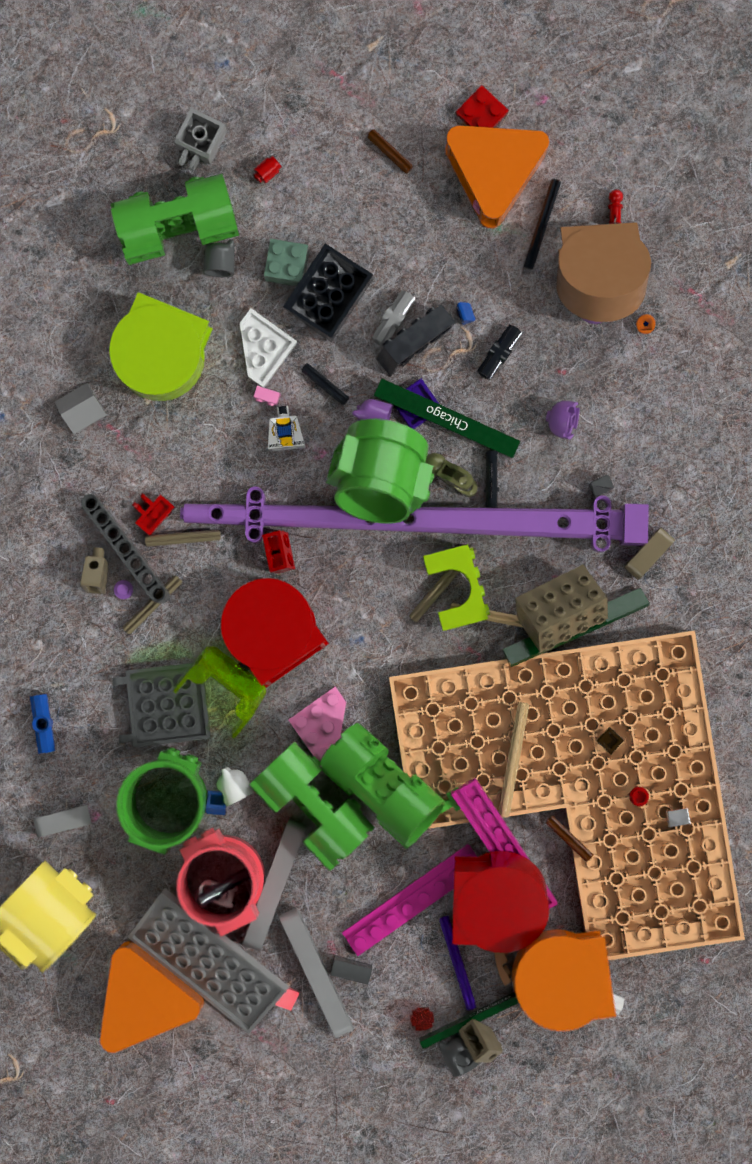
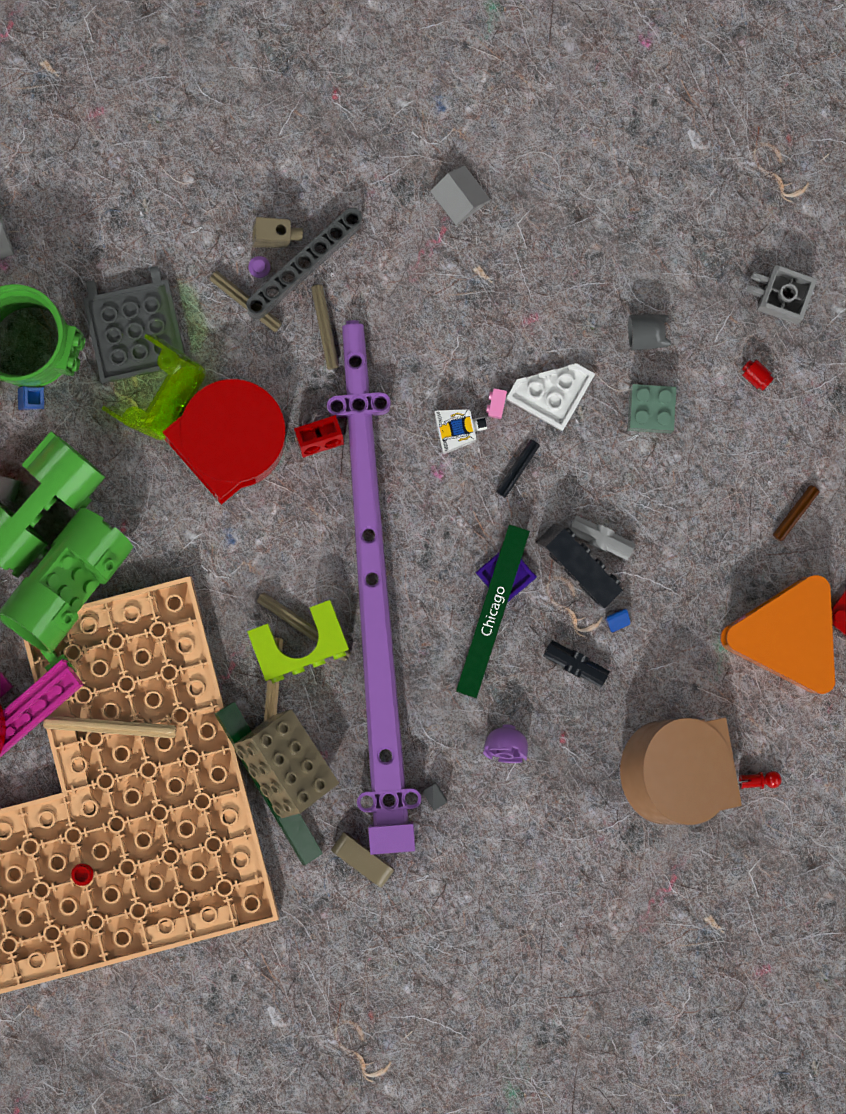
camera: 80 degrees right, 0 degrees up
blue piece [30,694,56,754] -> none
bright green cylinder [110,173,239,265] -> none
lime brick [110,292,213,401] -> none
red hinge [132,493,176,536] -> none
white piece [217,767,254,807] -> none
black slope [283,243,373,342] -> none
bright pink plate [289,686,346,762] -> none
bright green cylinder [326,419,434,524] -> none
medium lavender piece [352,399,392,421] -> none
olive piece [426,453,478,497] -> none
black pin [484,451,499,508] -> none
black axle [524,179,561,270] -> none
reddish brown axle [546,816,593,862] -> none
dark brown tile [596,727,624,754] -> none
orange tile [636,314,656,334] -> none
flat silver piece [666,808,691,827] -> none

